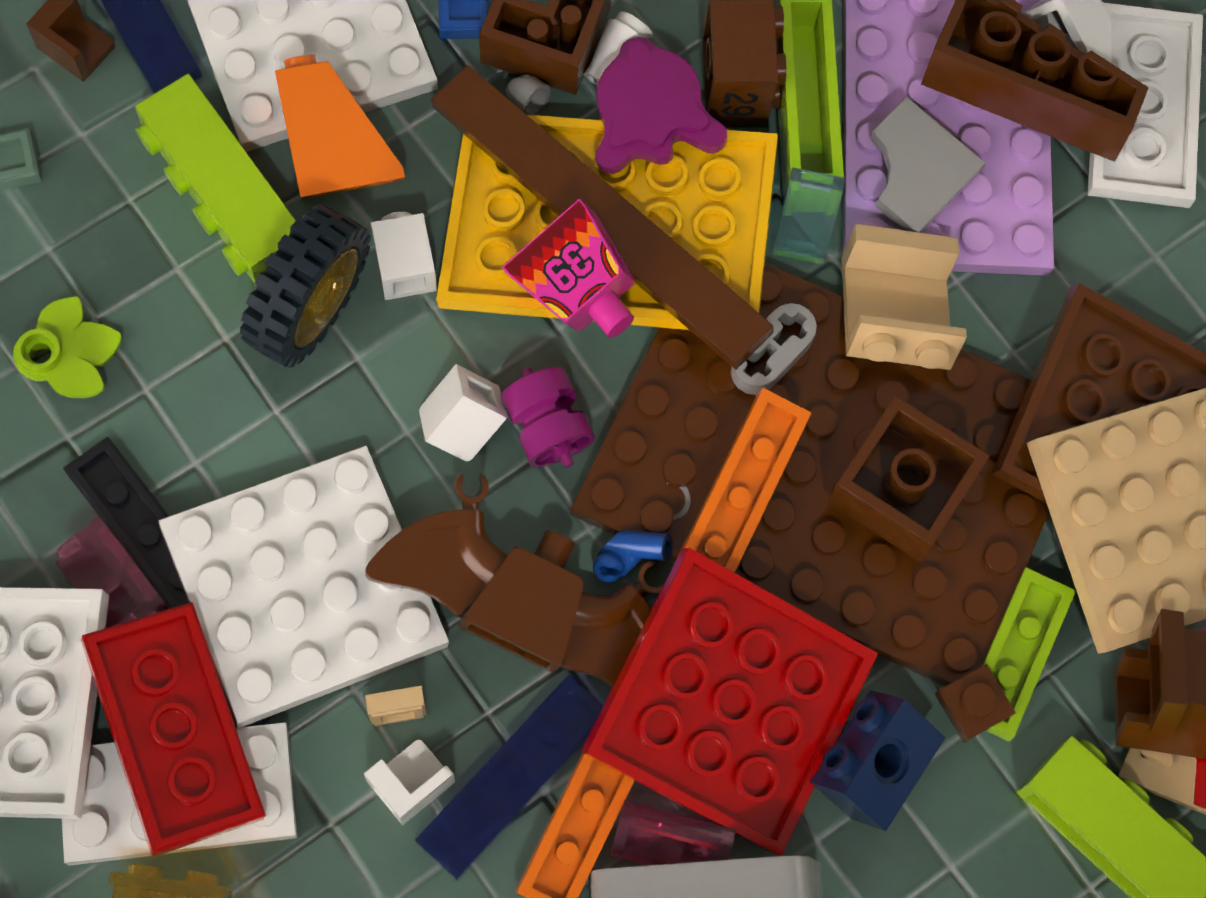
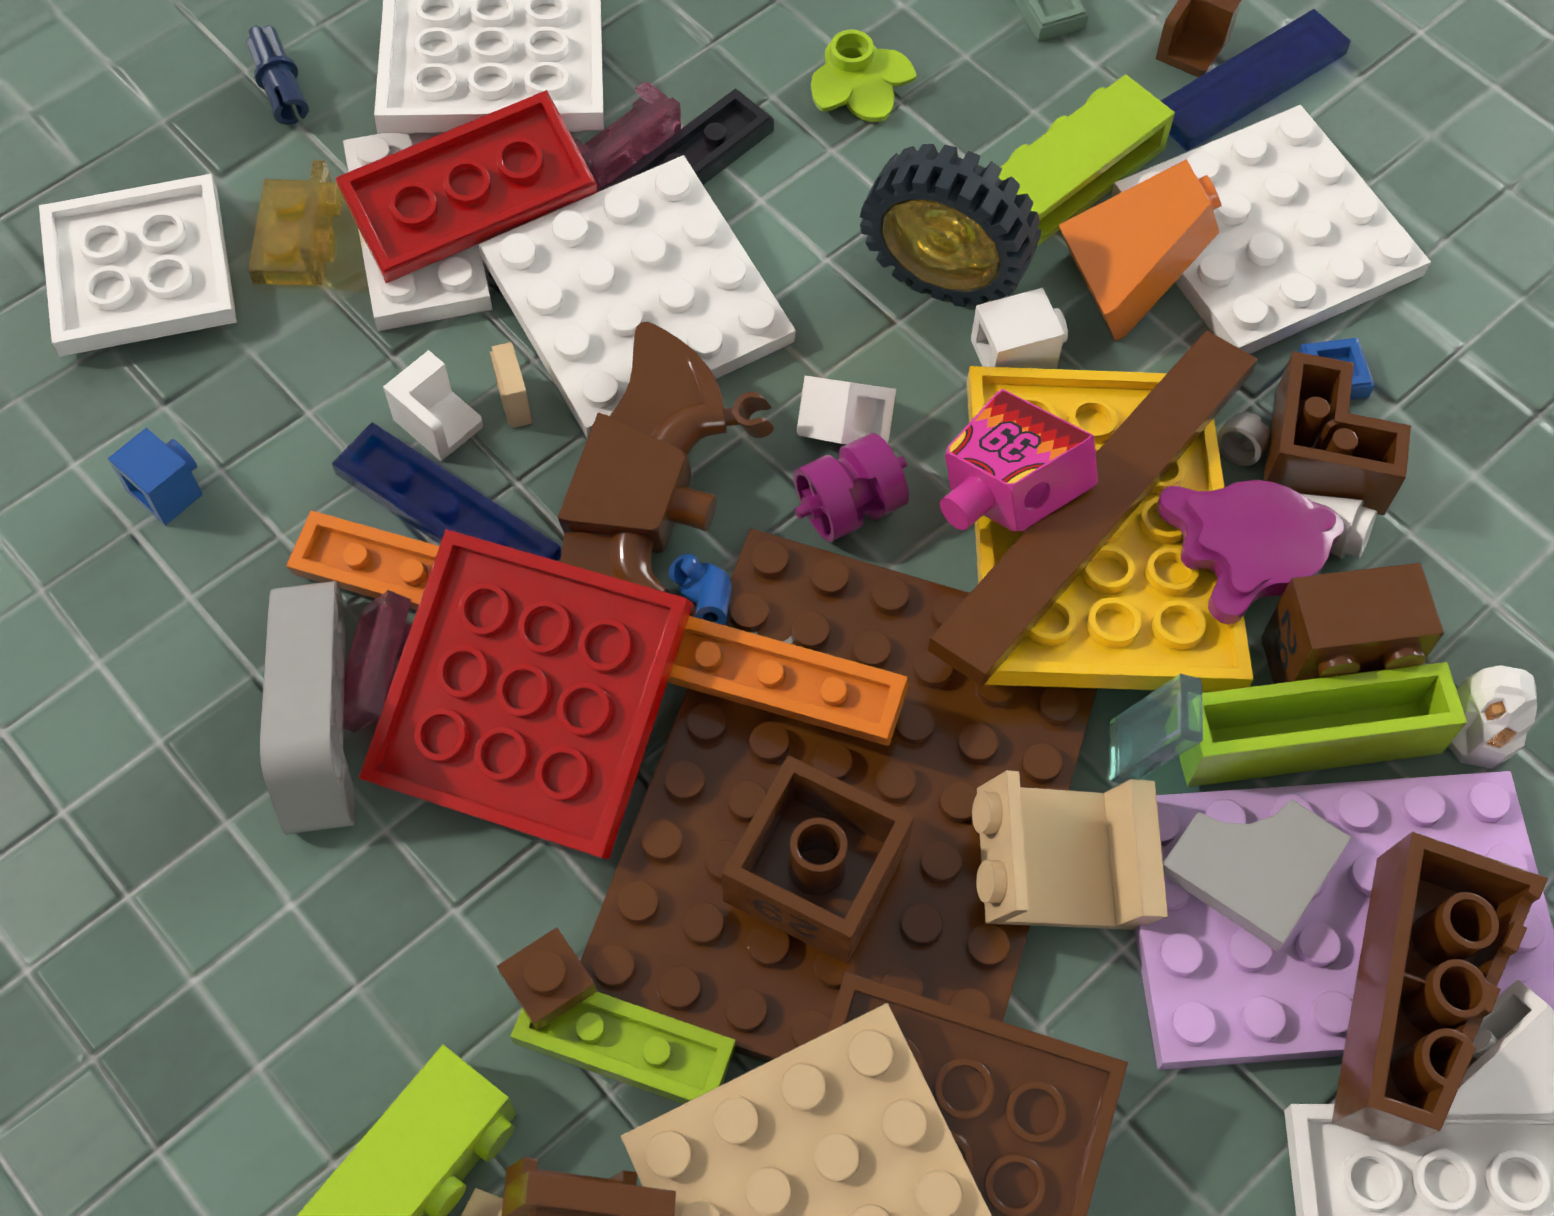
camera: 90 degrees right, 10 degrees down
light grey beam [730,303,817,395] -> none
dark blue brick [810,690,946,831] -> none

